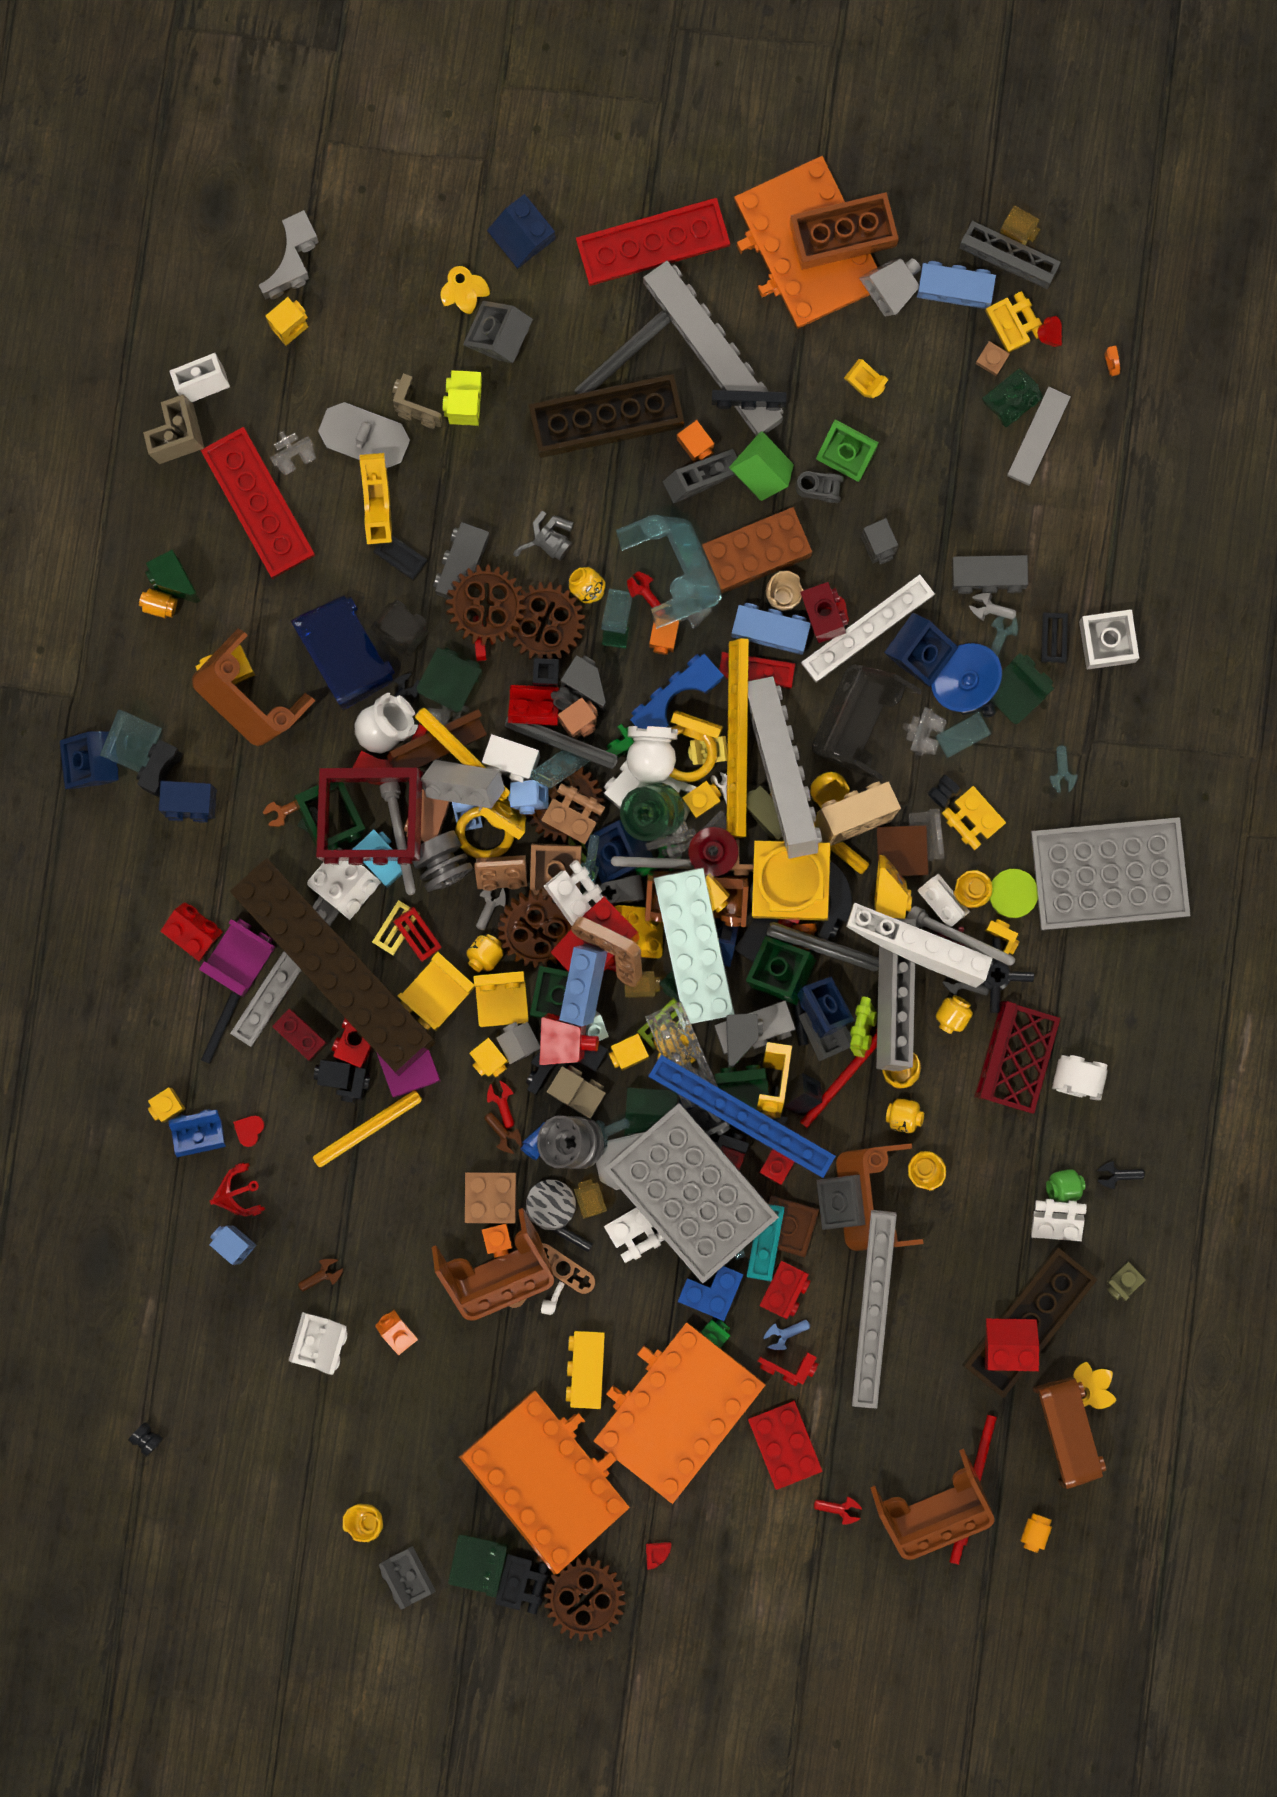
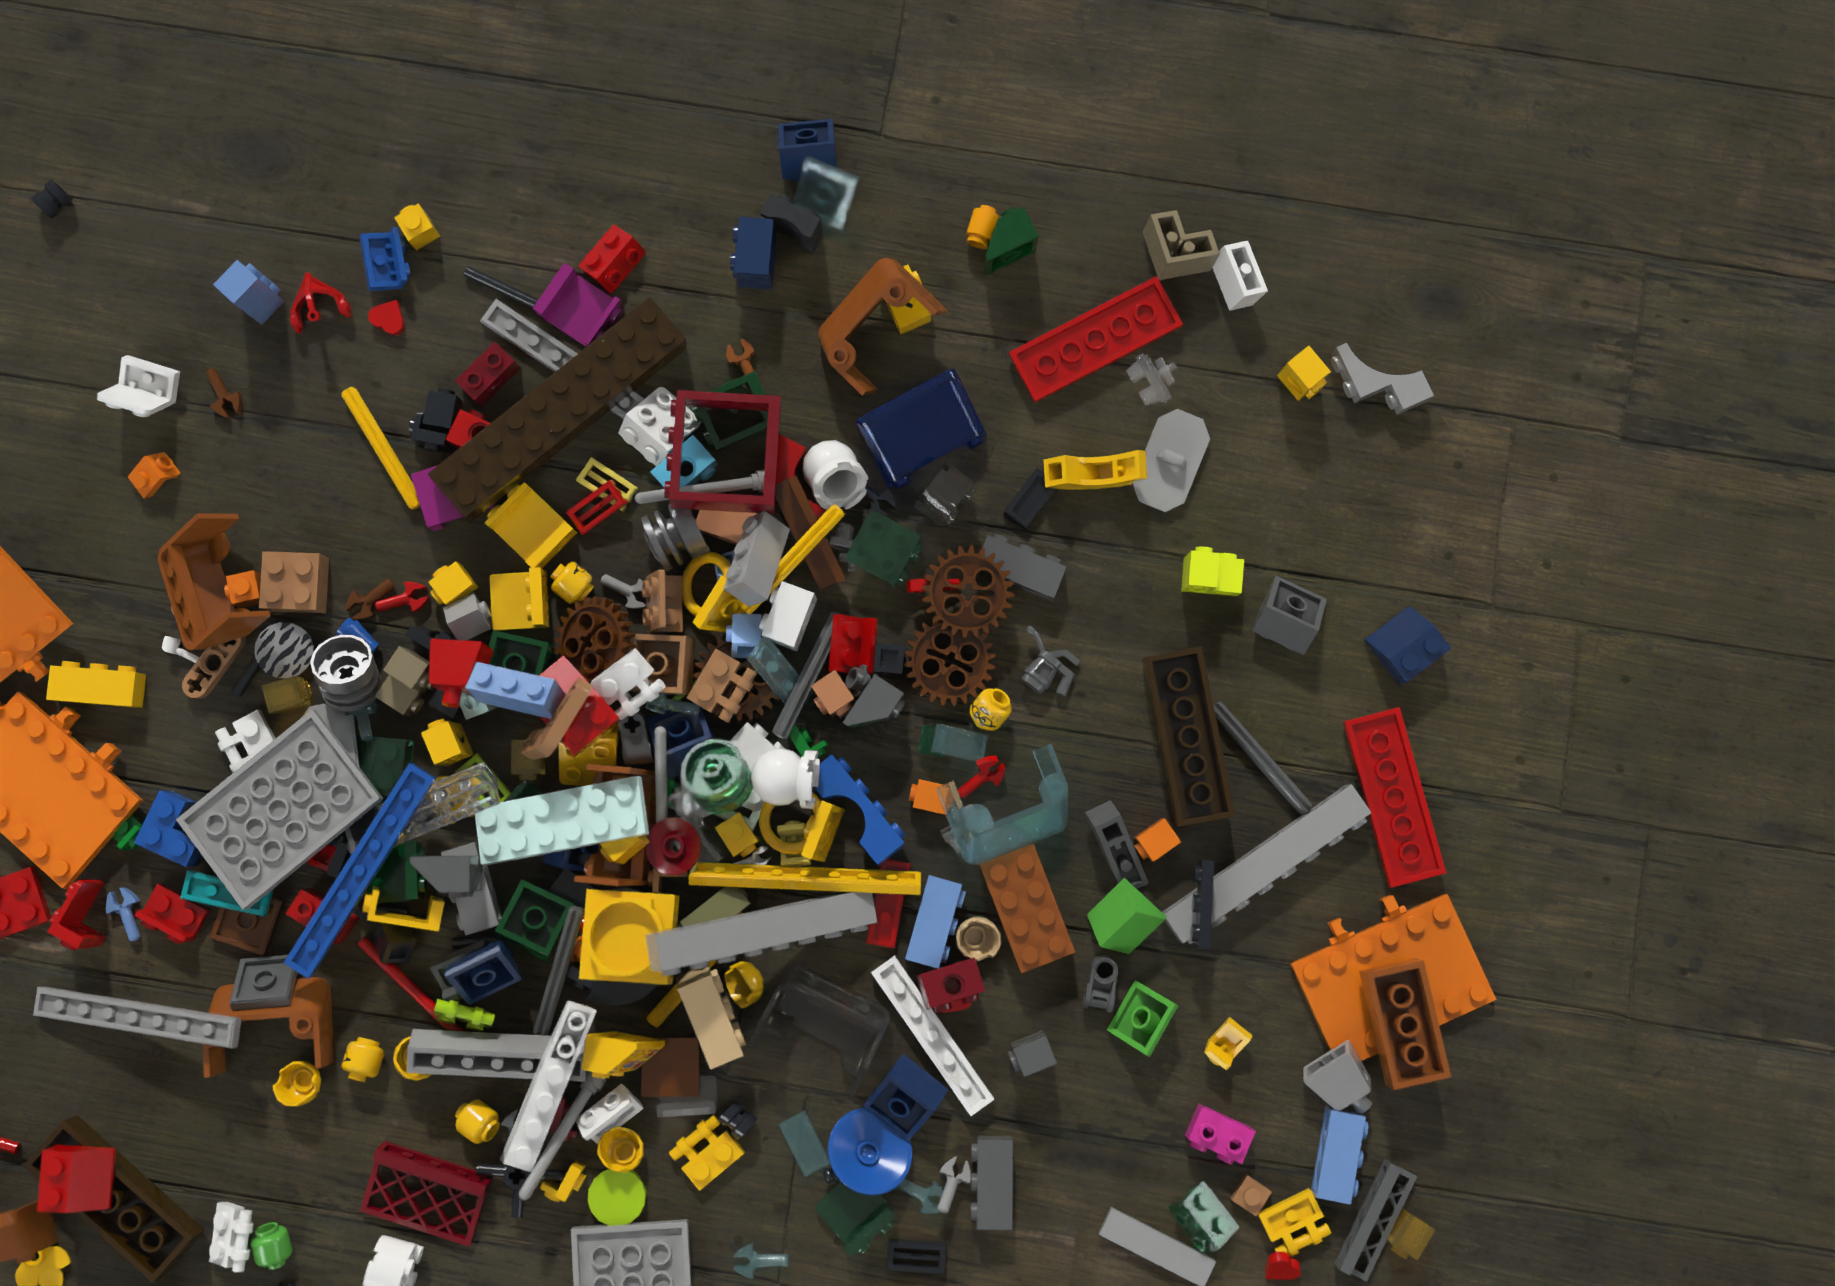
camera: 90 degrees right, 0 degrees up
dark tan bracket [392,373,443,429] -> none
yellow plate [440,266,490,314] -> none
clear hips [902,707,946,756] -> none
none -> dark pink brick [1185,1103,1256,1165]

